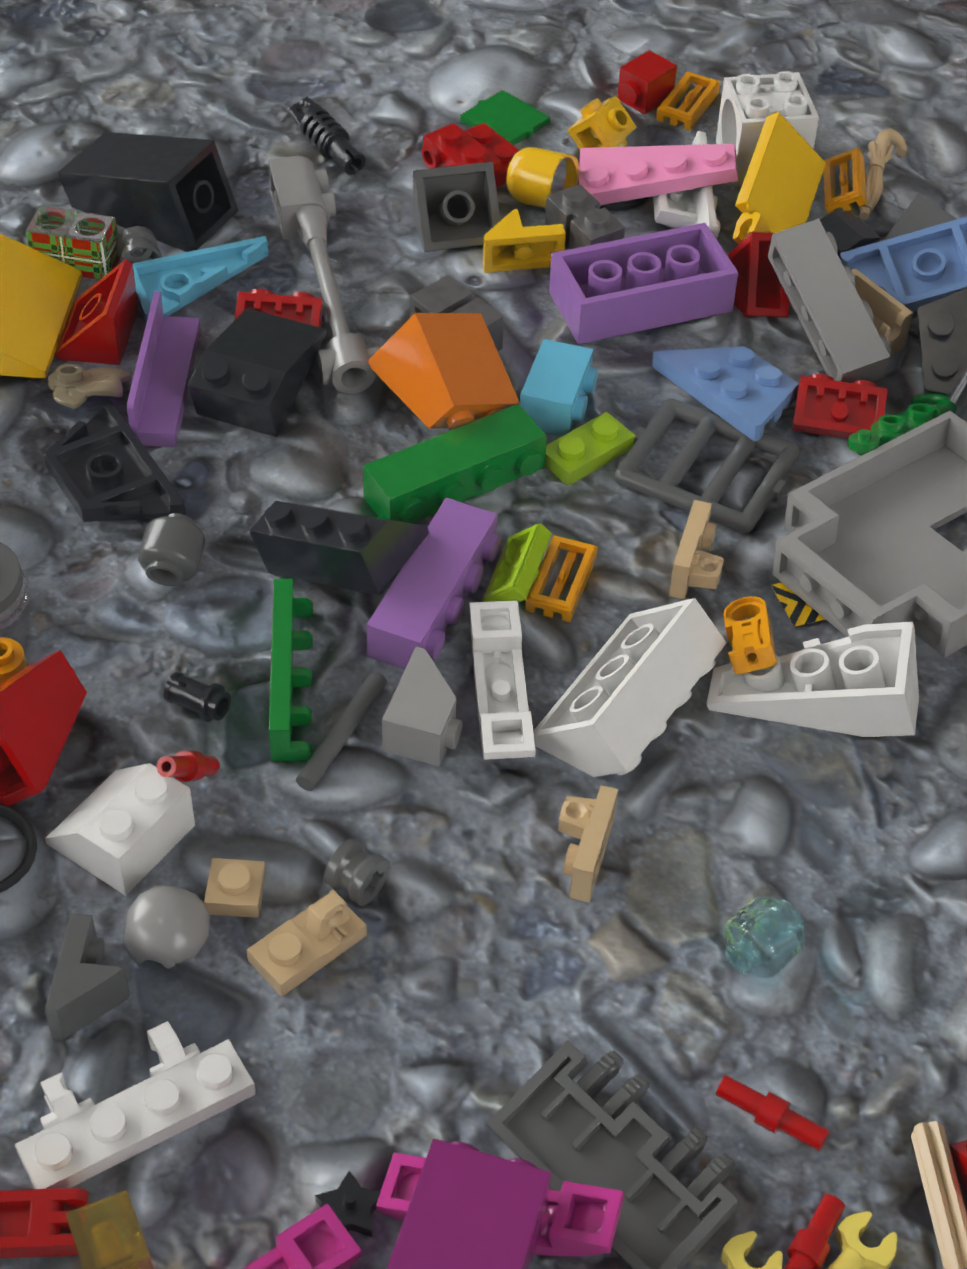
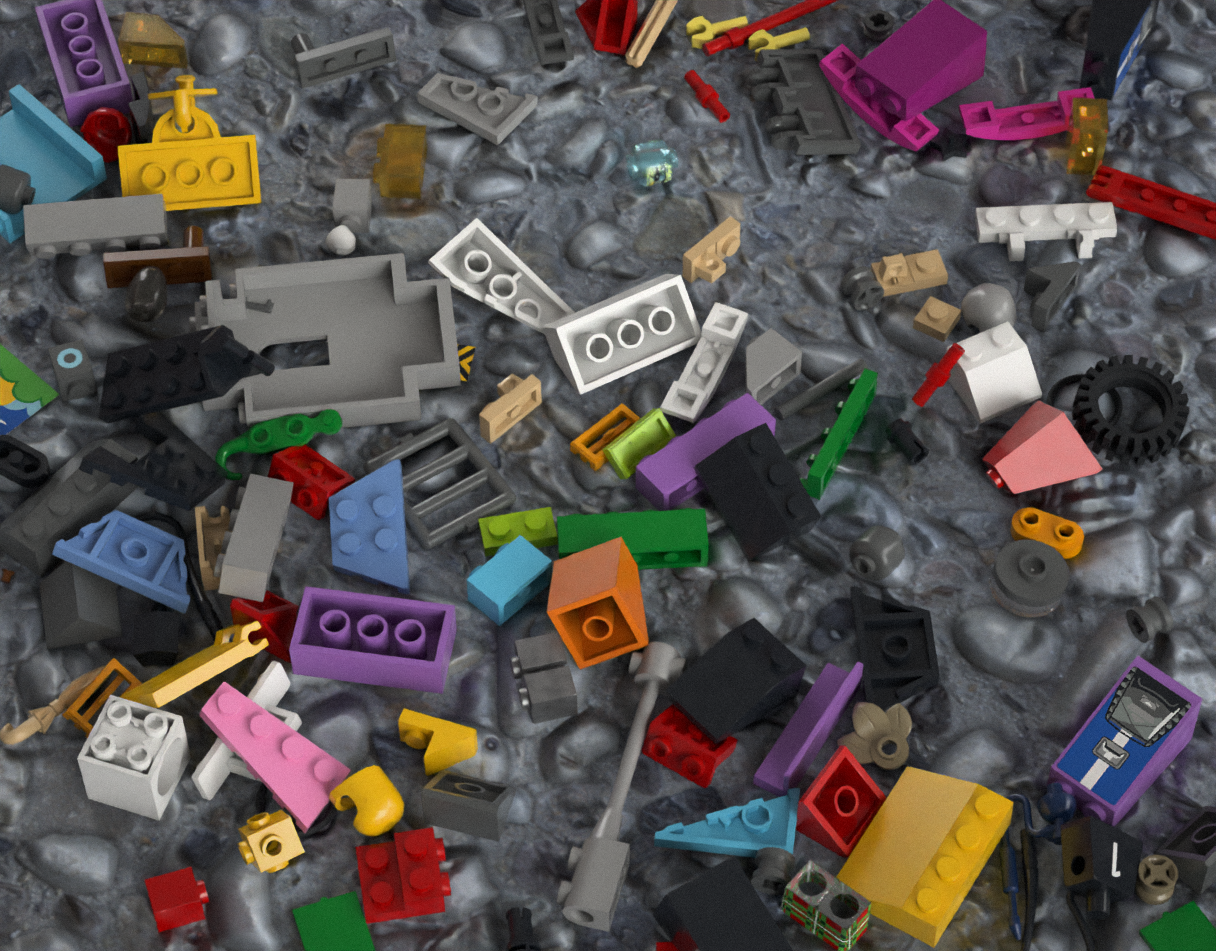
camera: 150 degrees left, 5 degrees up
flat silver piece [545,184,625,250] -> none
light orange tile [656,72,721,131] -> none
light orange piece [724,596,777,675] -> none

